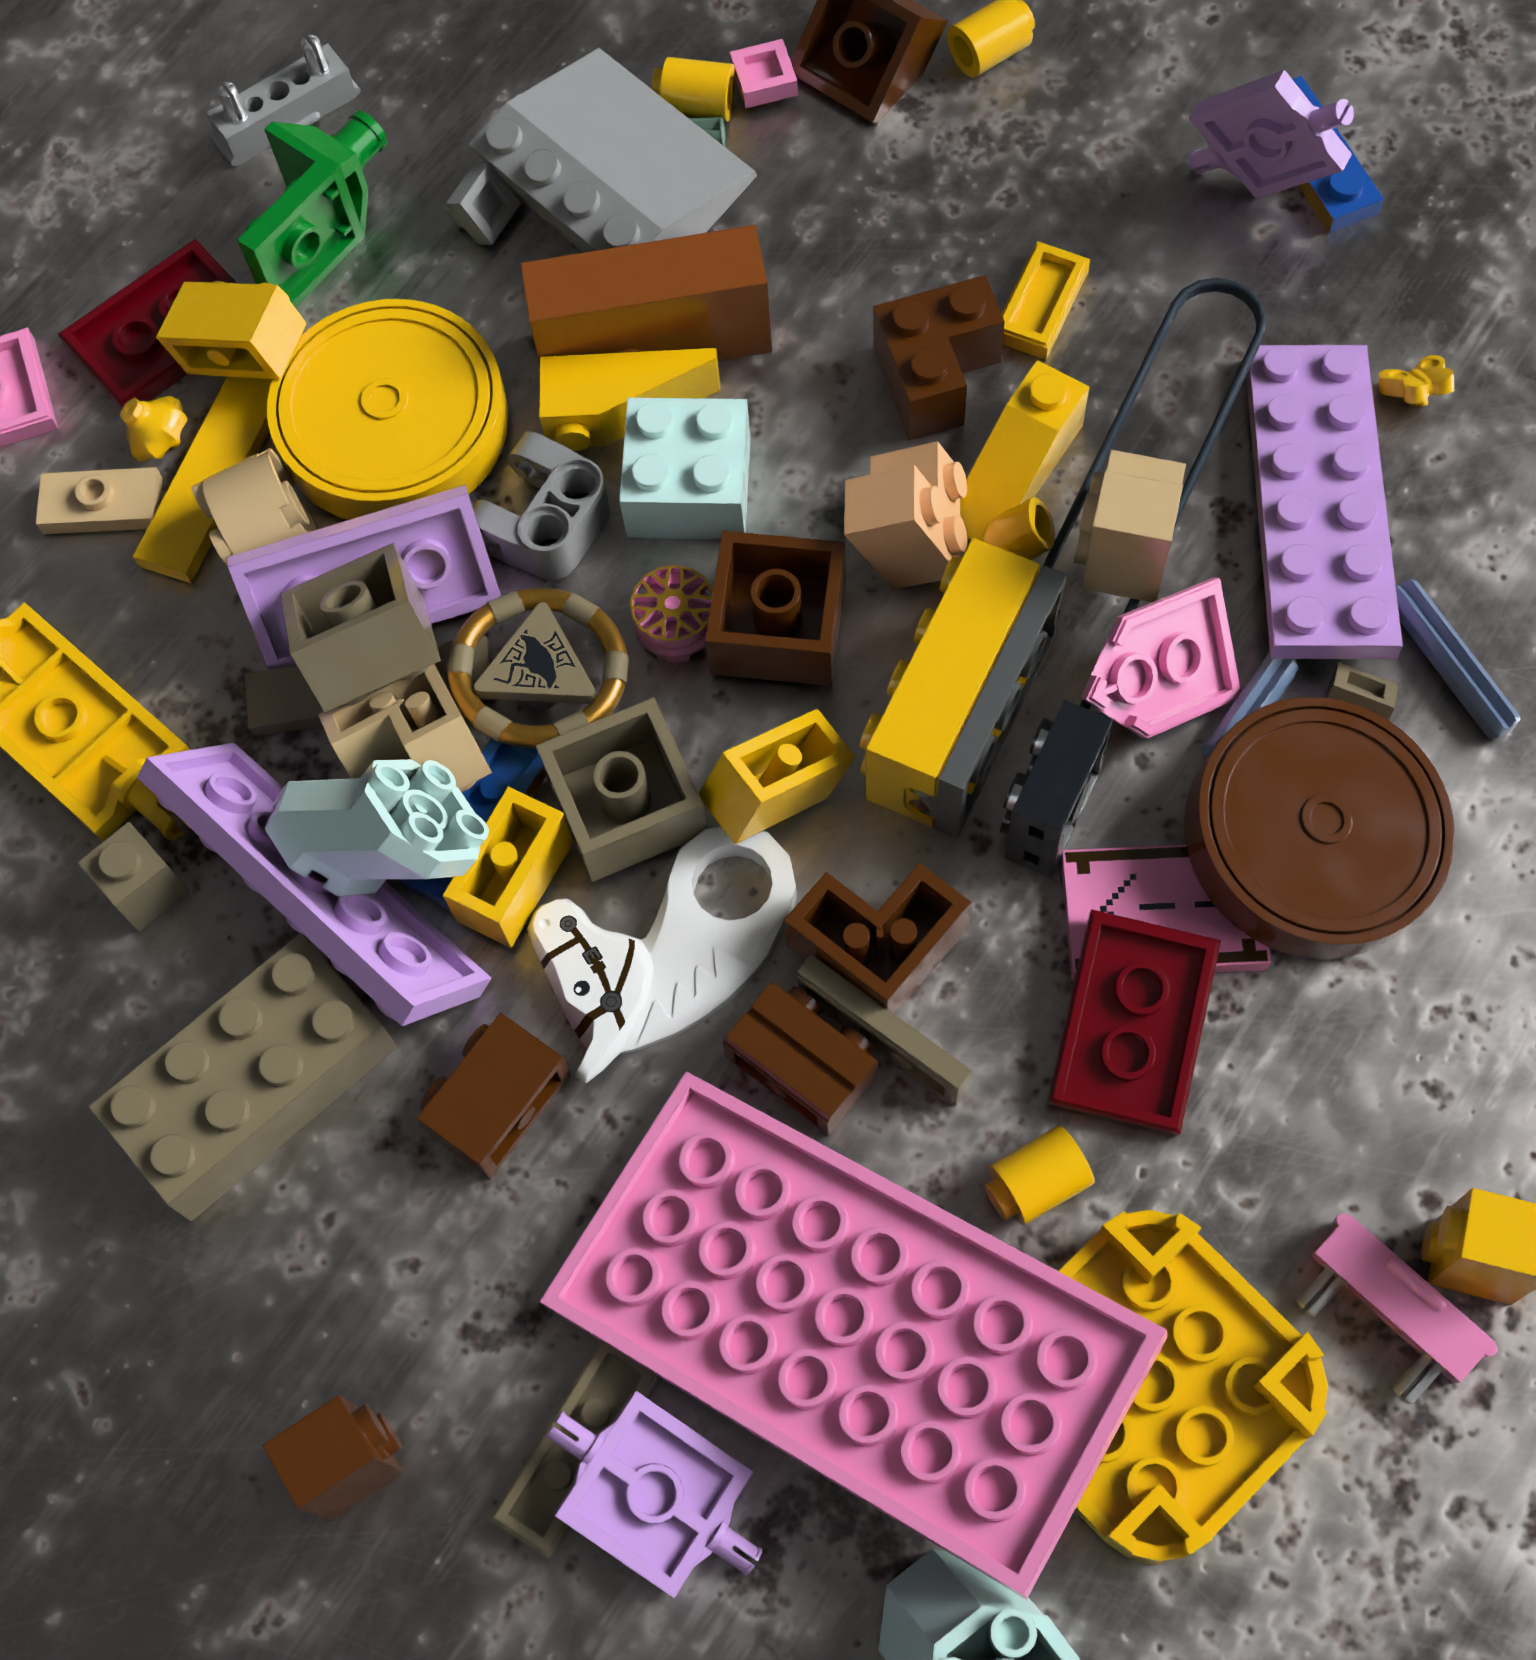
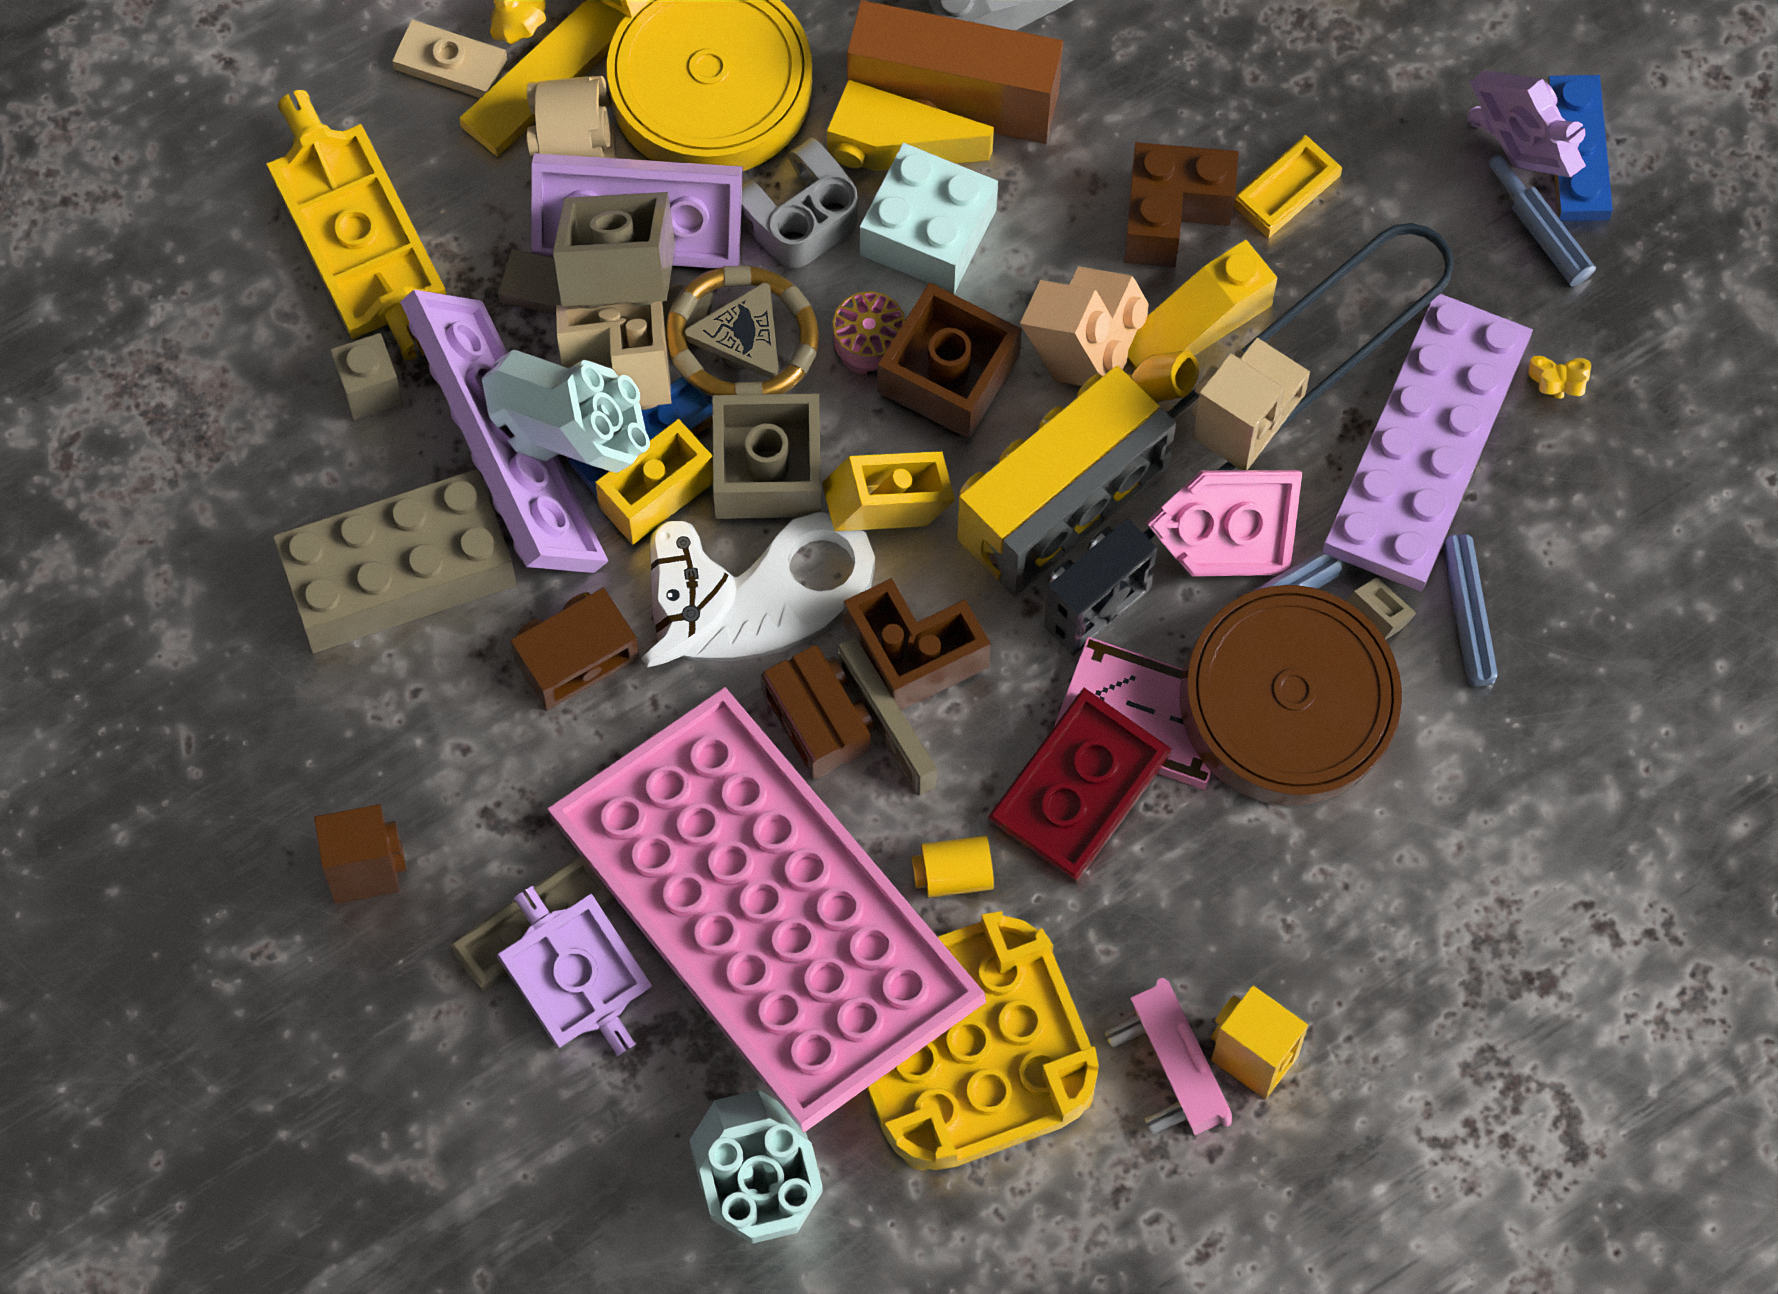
camera: 15 degrees right, 0 degrees up
none -> sand blue axle [1489,155,1596,287]

